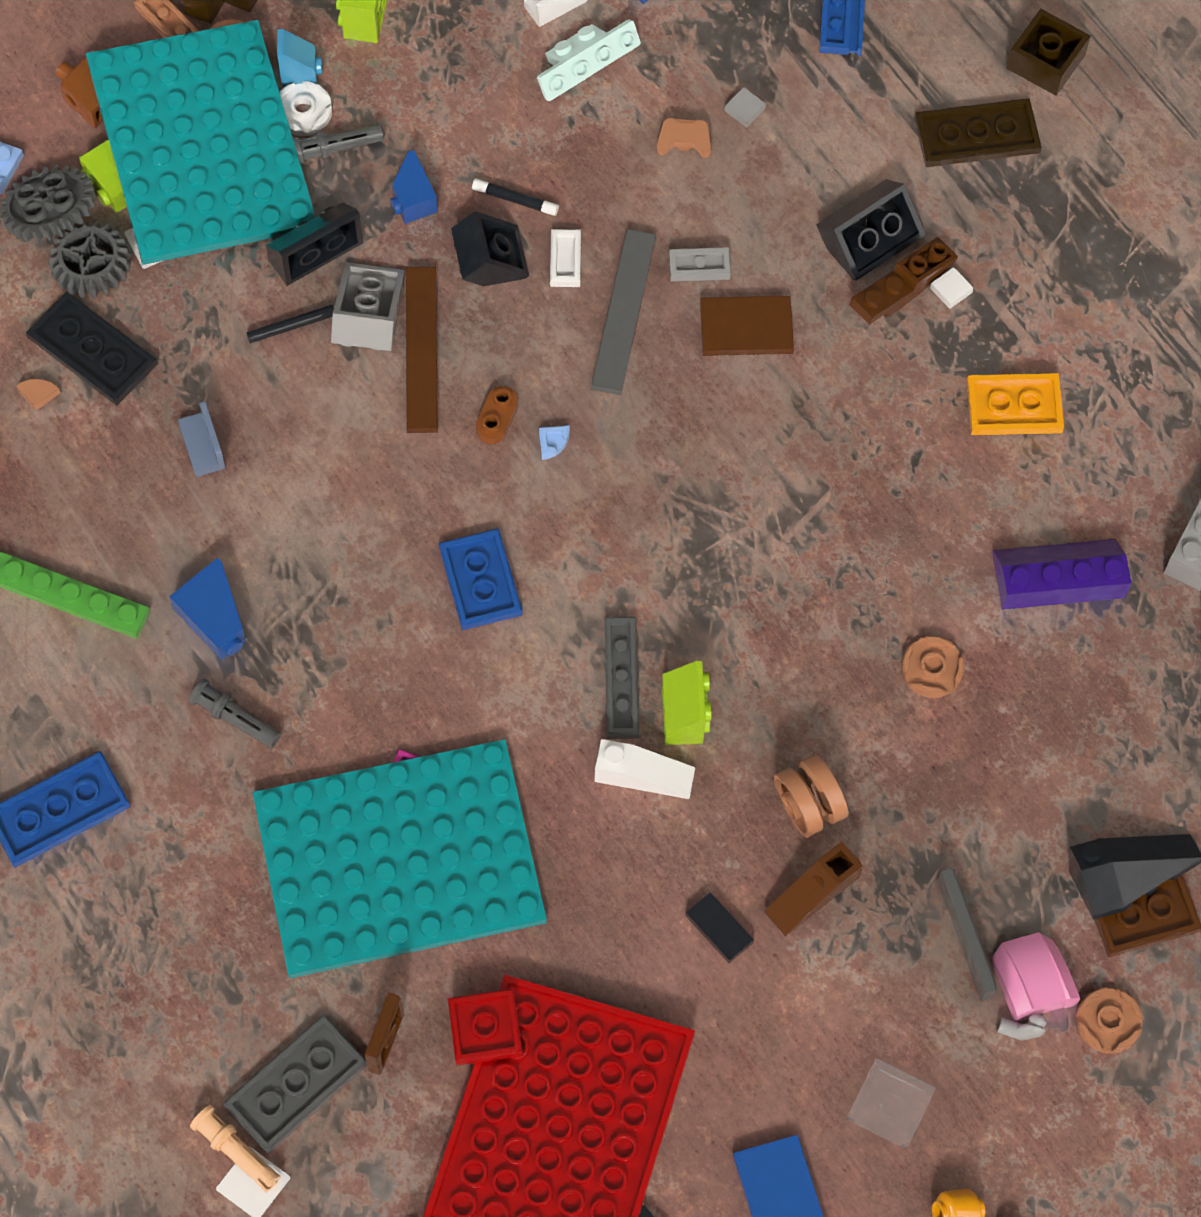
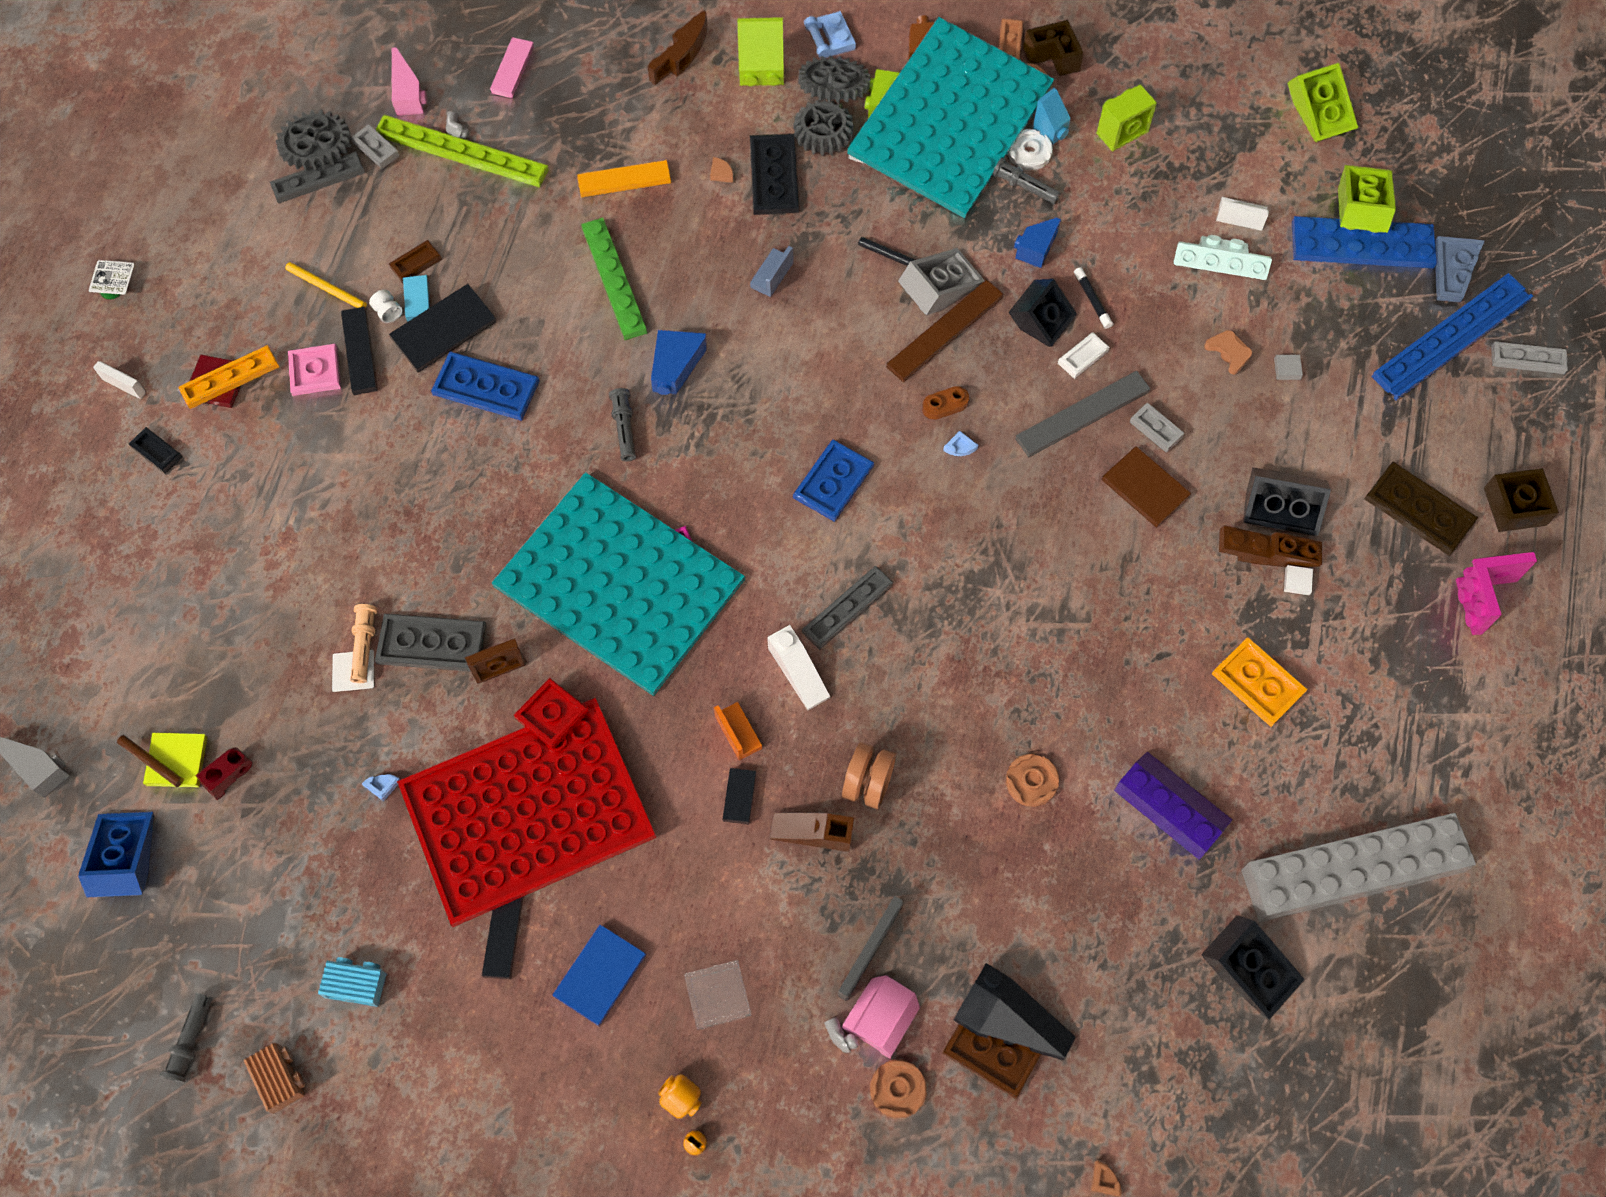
camera: 50 degrees right, 0 degrees up
black slope [266,202,363,286] -> none
lime slope [662,661,711,745] -> none
none -> orange panel [714,702,762,761]
none -> dark pink bracket [1456,552,1537,636]

